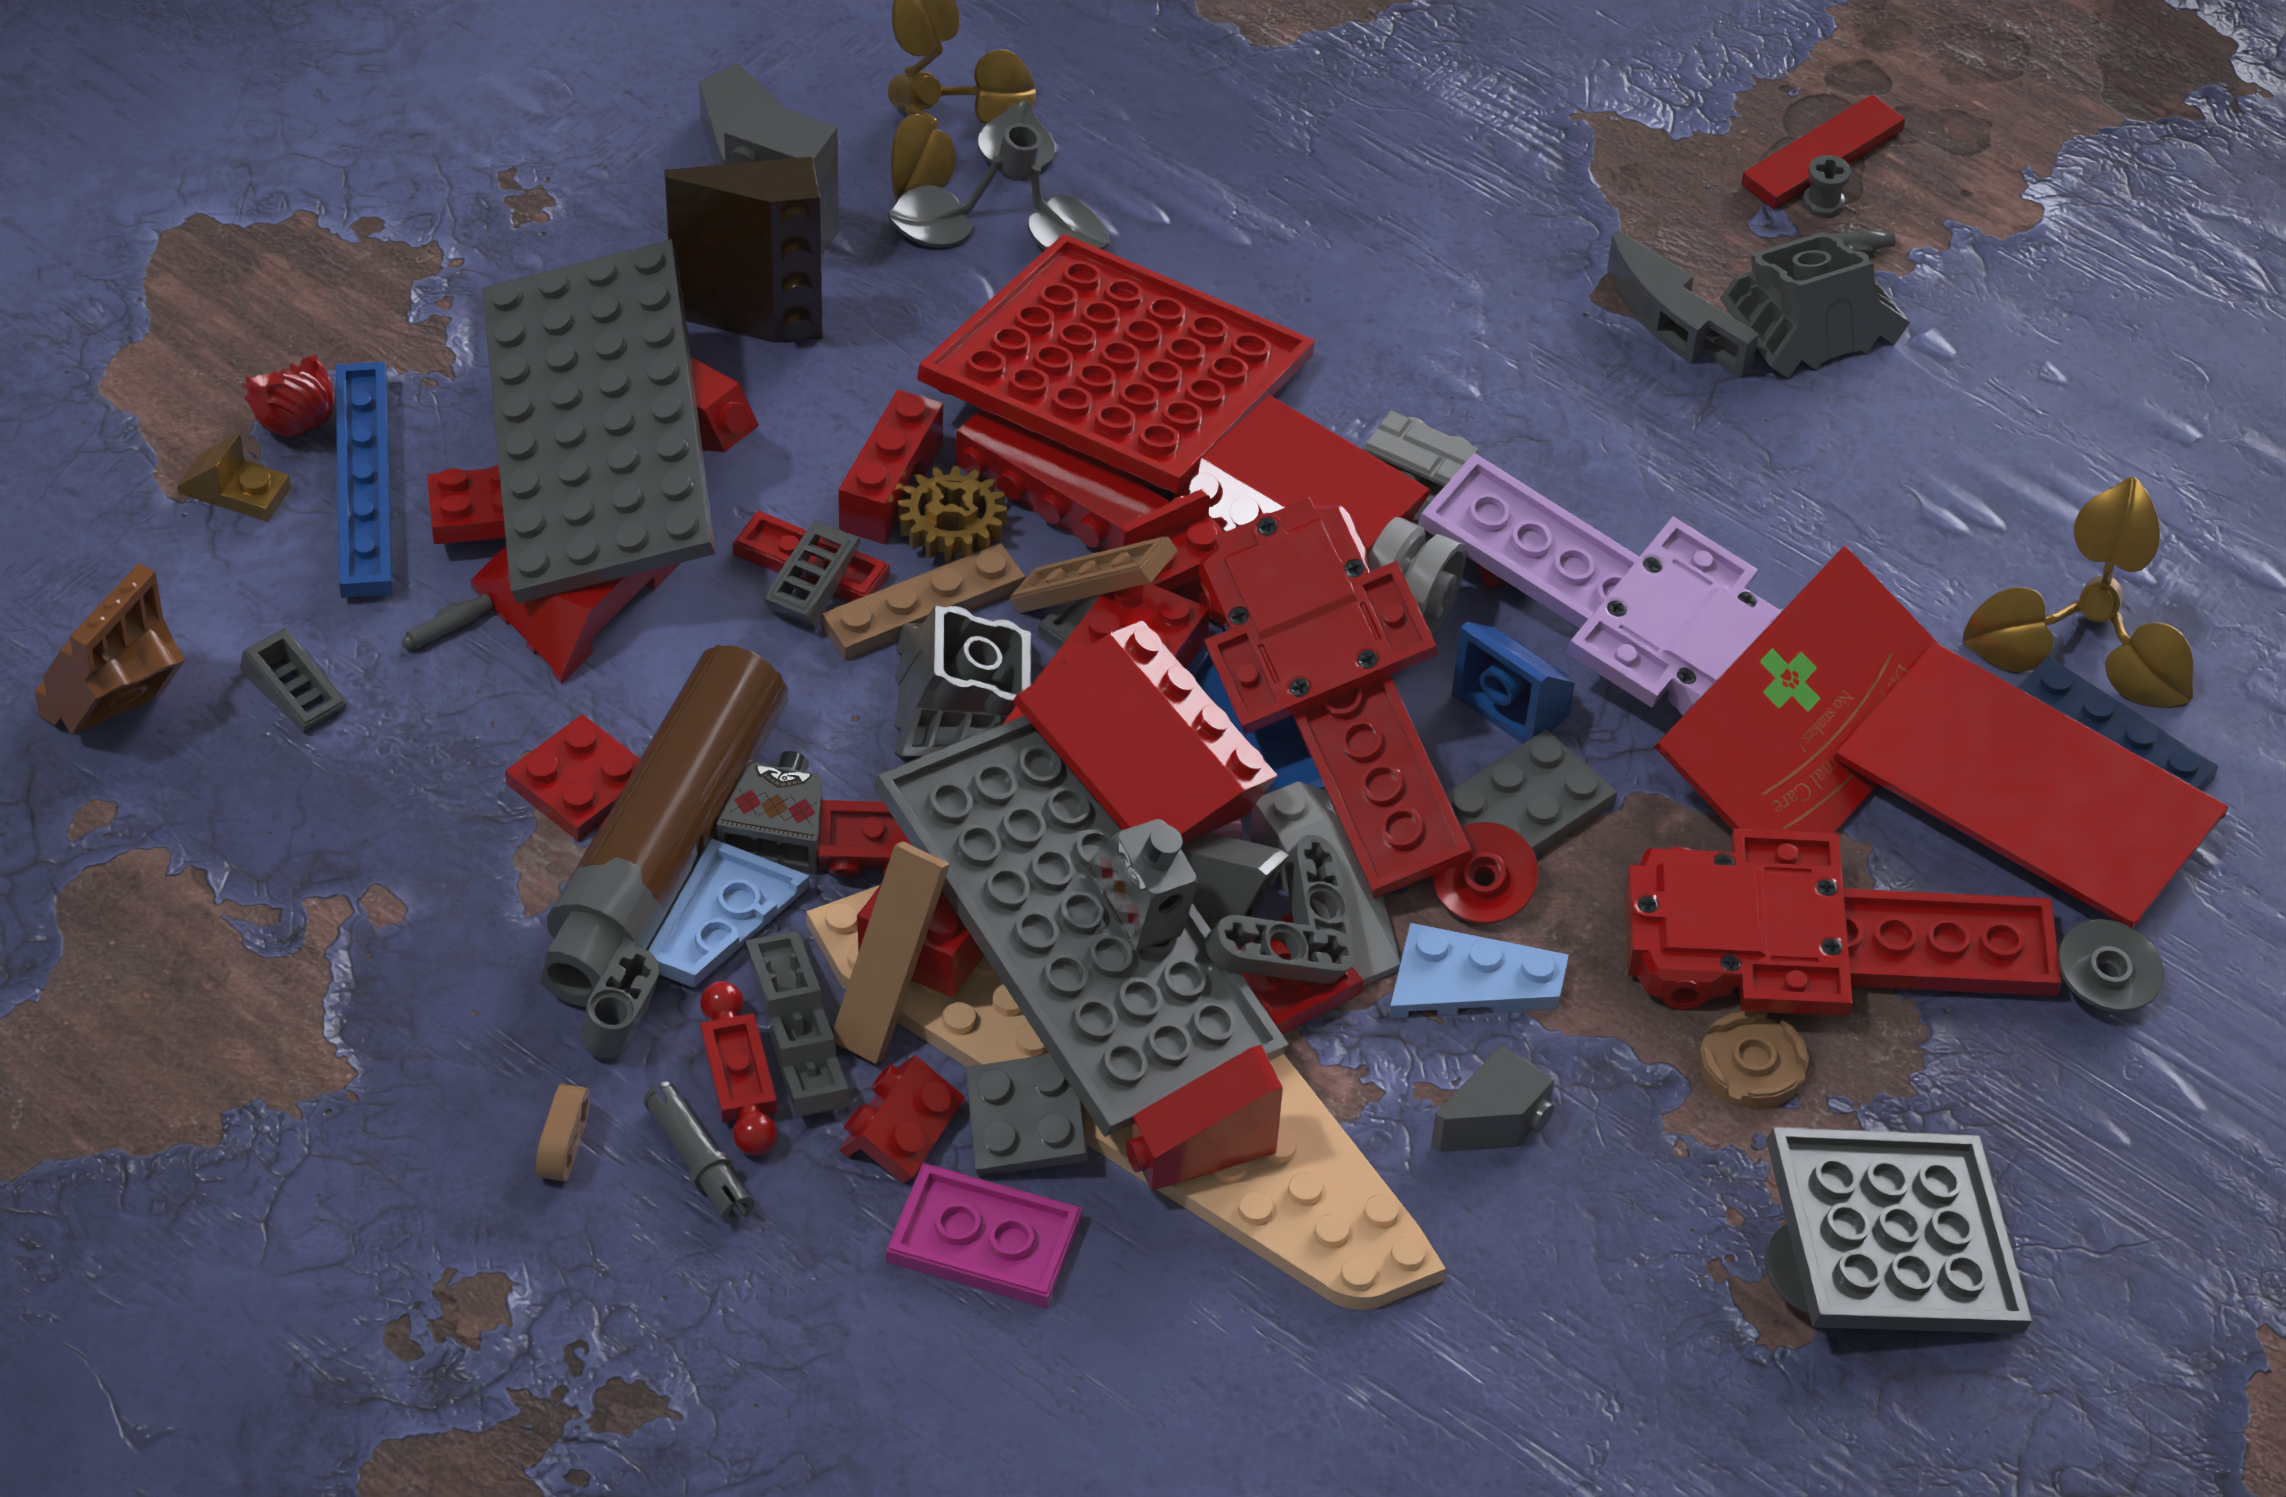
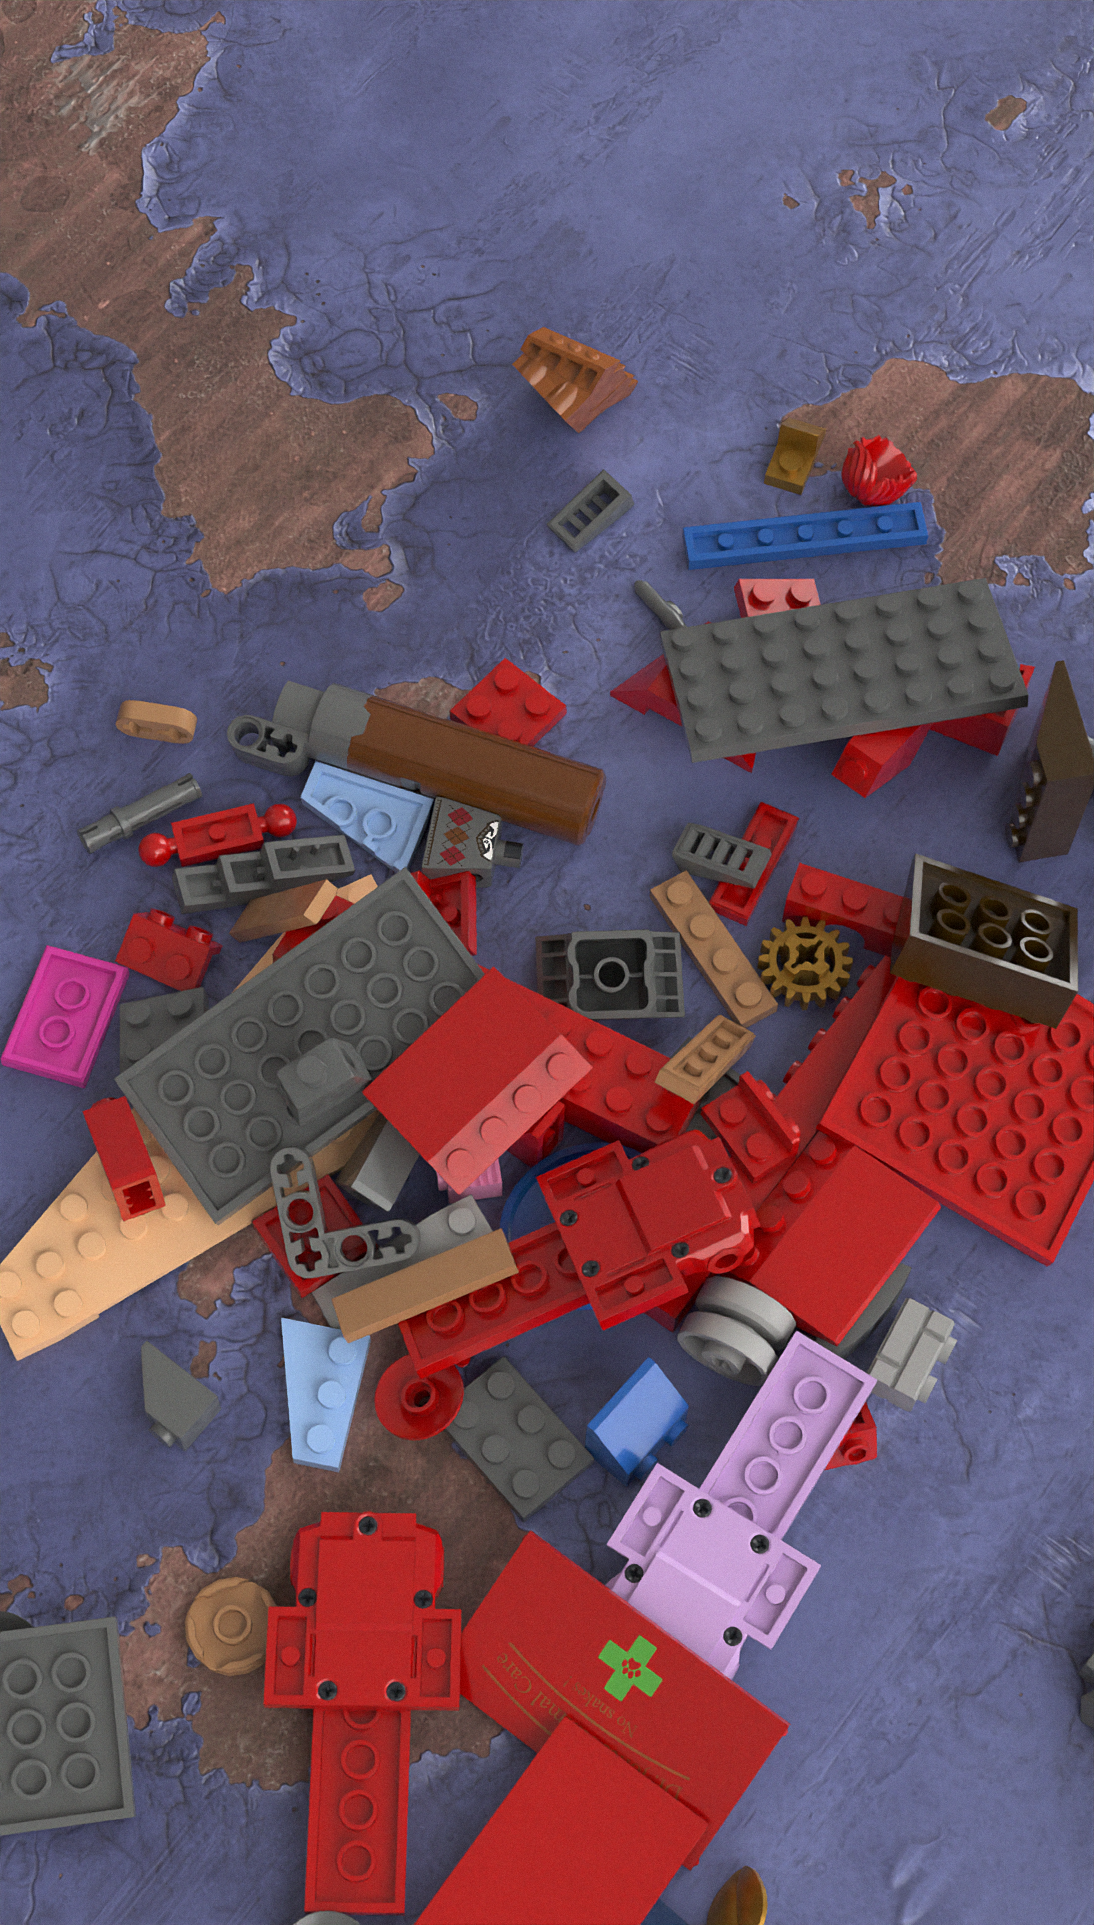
camera: 90 degrees right, 15 degrees up
none -> medium nougat tile [332,1228,519,1343]
none -> dark brown slope [890,853,1078,1029]

